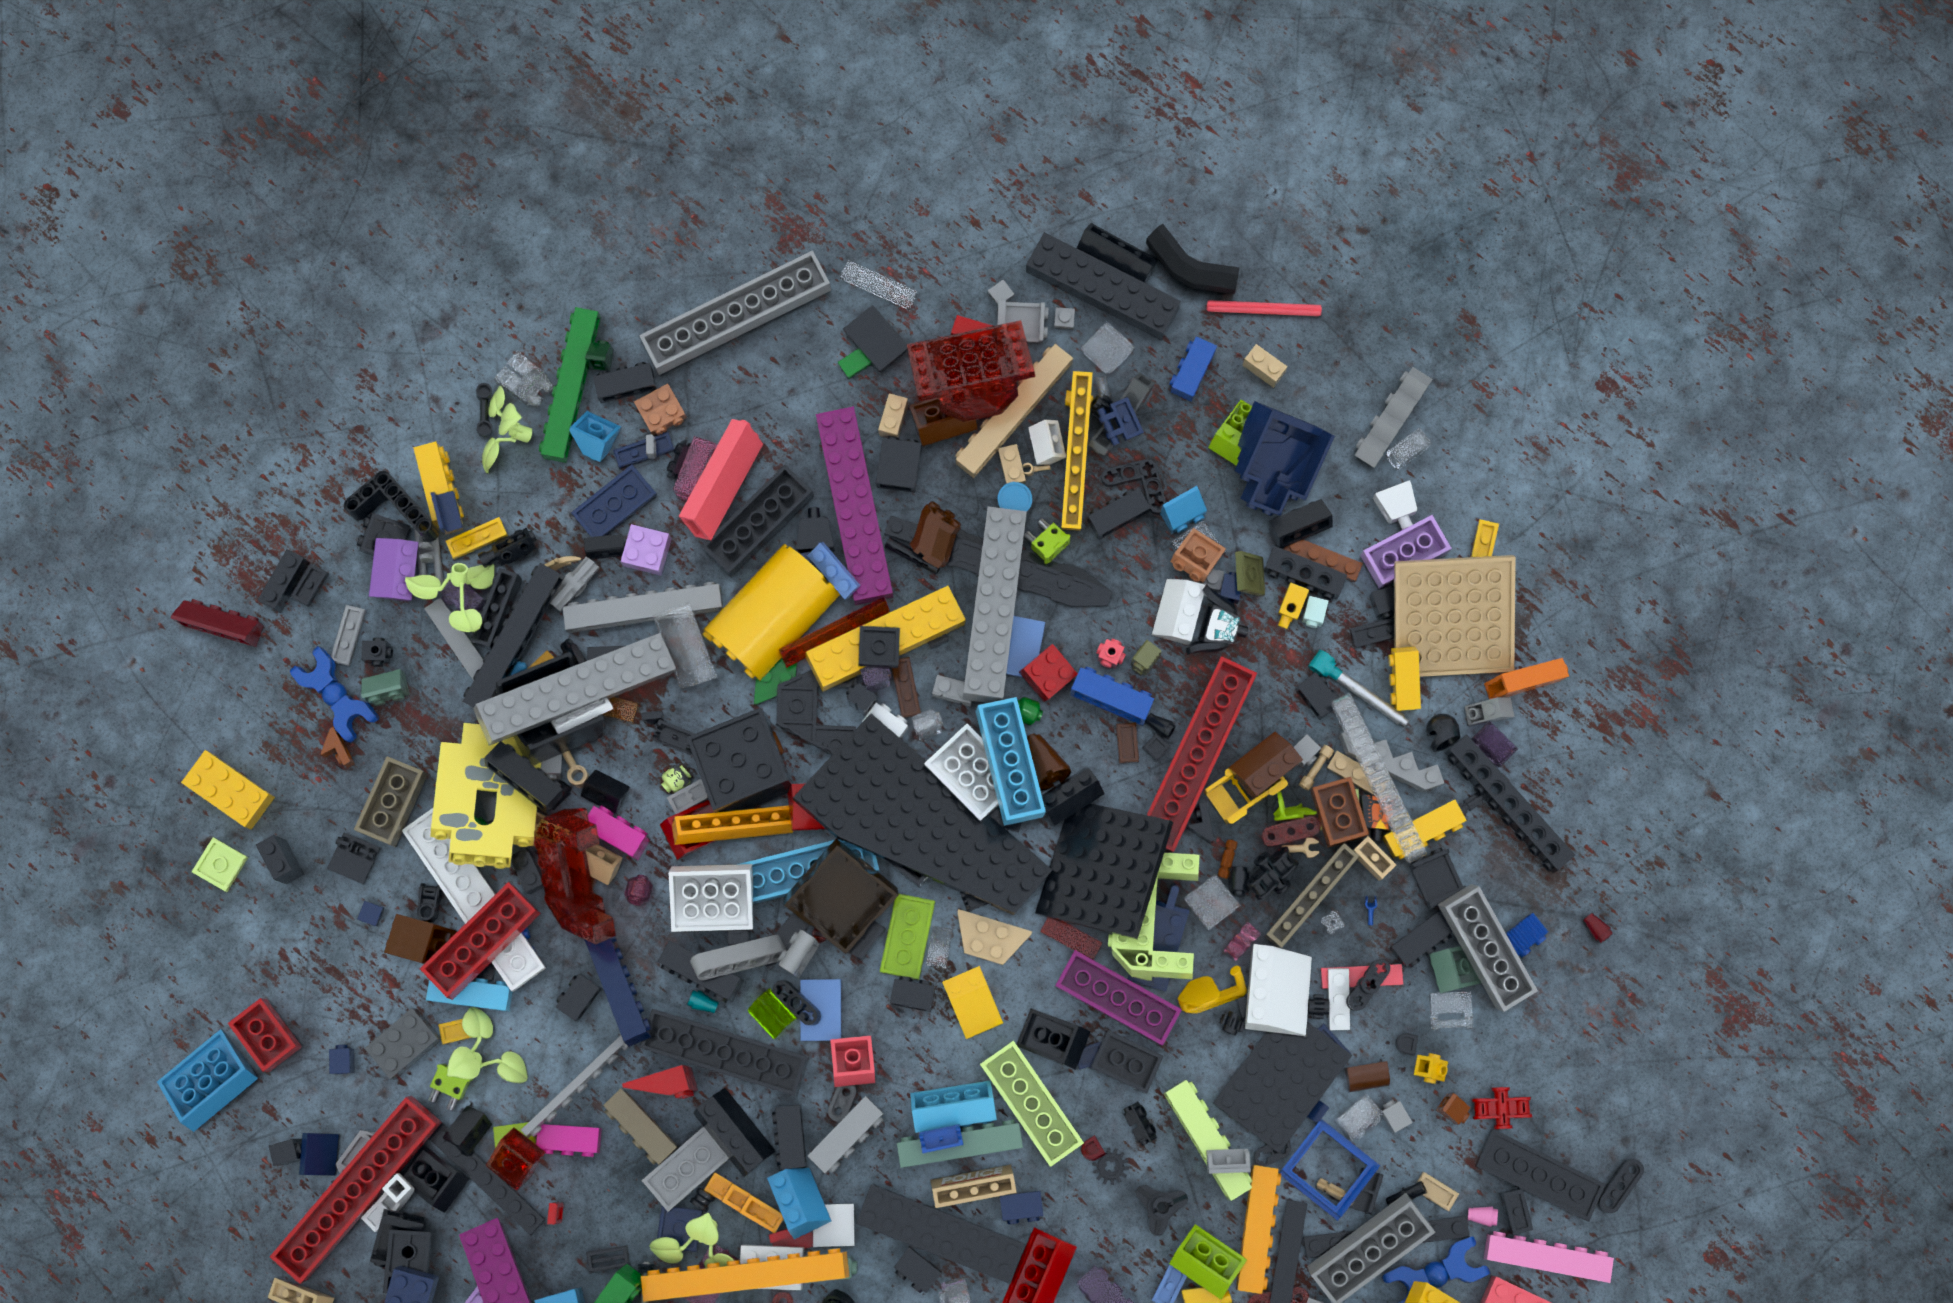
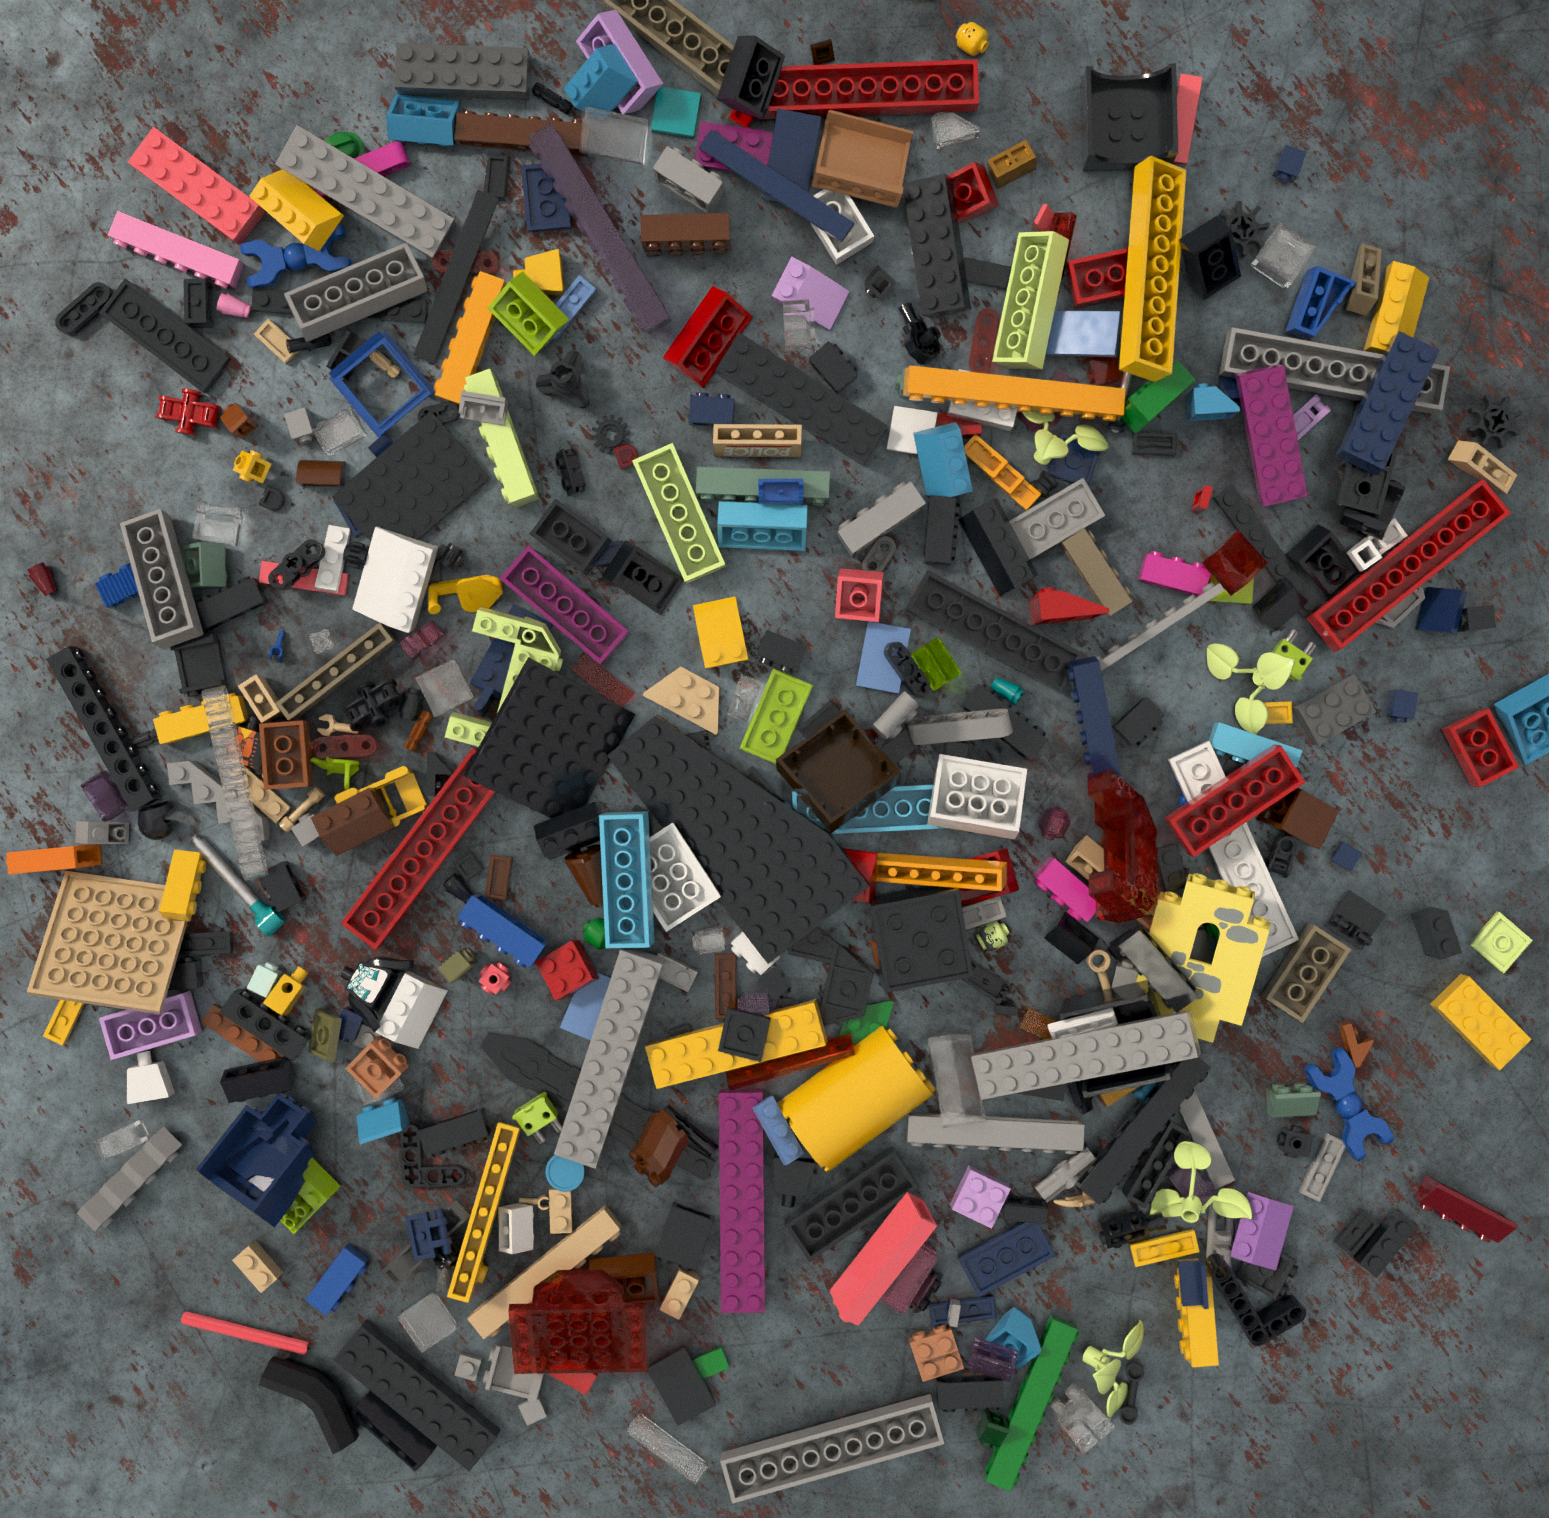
camera: 175 degrees left, 10 degrees up
none -> clear purple brick [967,1338,1018,1382]

